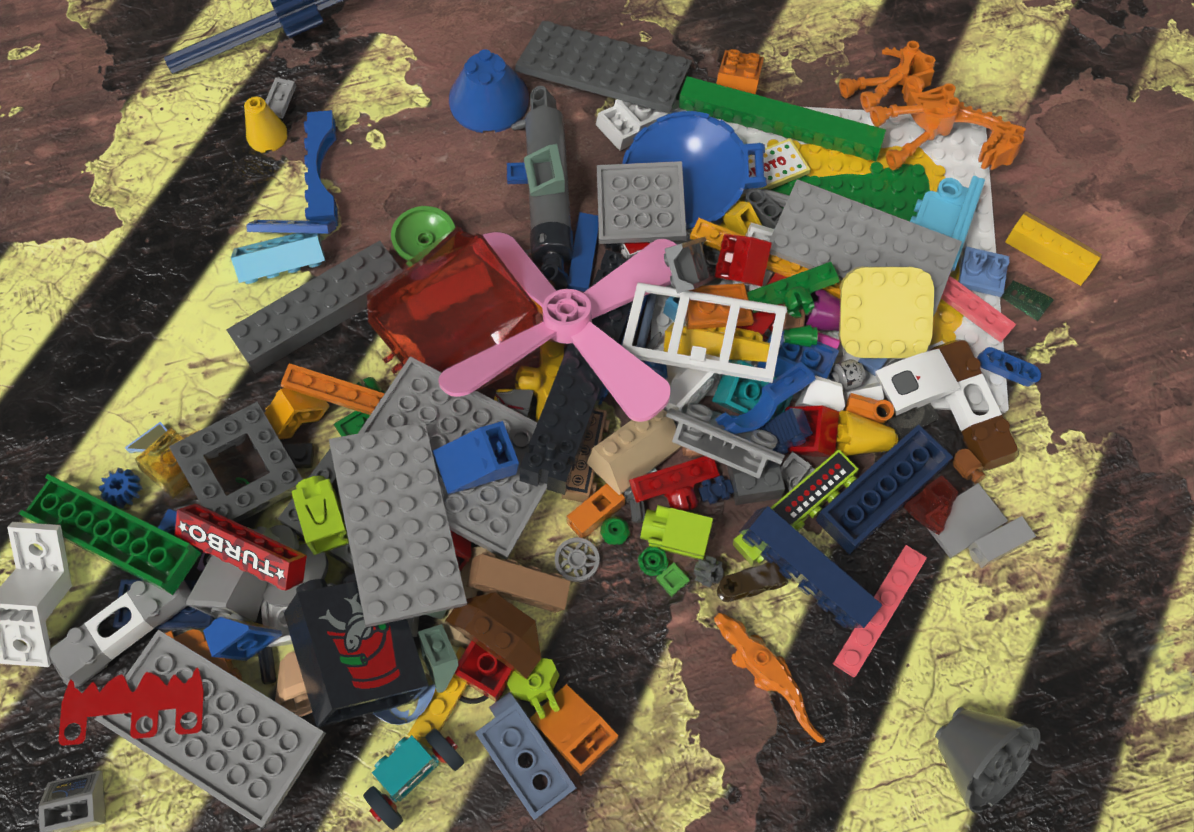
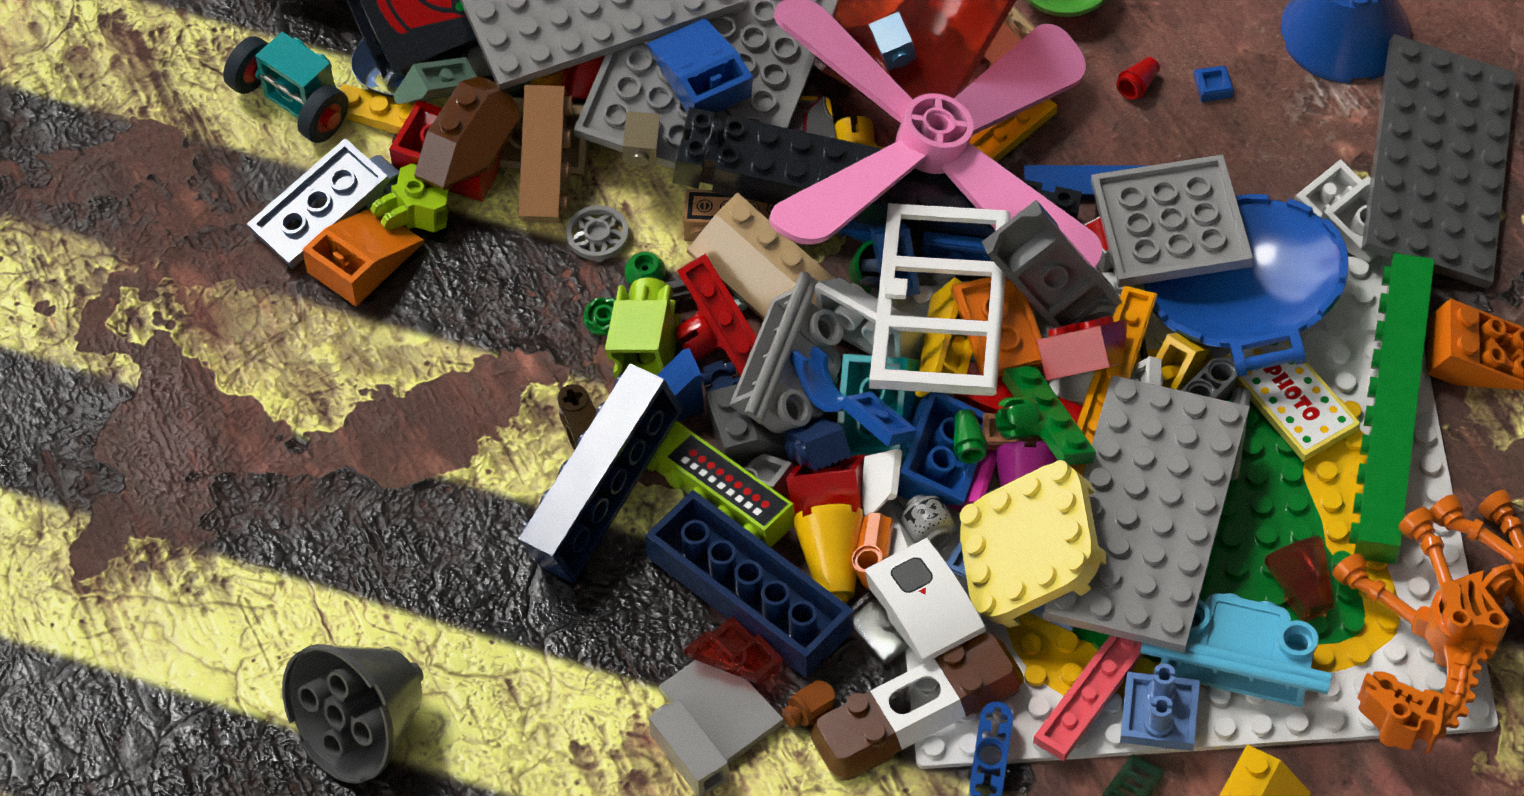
camera: 85 degrees right, 10 degrees down
dark grey piece [511,85,574,291] -> none
sand green tile [524,144,565,197] -> none
orange brick [566,483,625,539] -> none
bright green tile [656,563,690,597] -> none
dark grey gear [694,555,724,588] -> none
orange animal [714,613,825,743] -> none
coral plate [833,545,927,678] -> none
none -> dark tan brick [623,111,660,166]
none -> blue slope [656,348,704,421]
none -> brick [869,12,918,71]
none -> red cone [1116,57,1160,100]
none -> clear red slope [1264,536,1334,622]

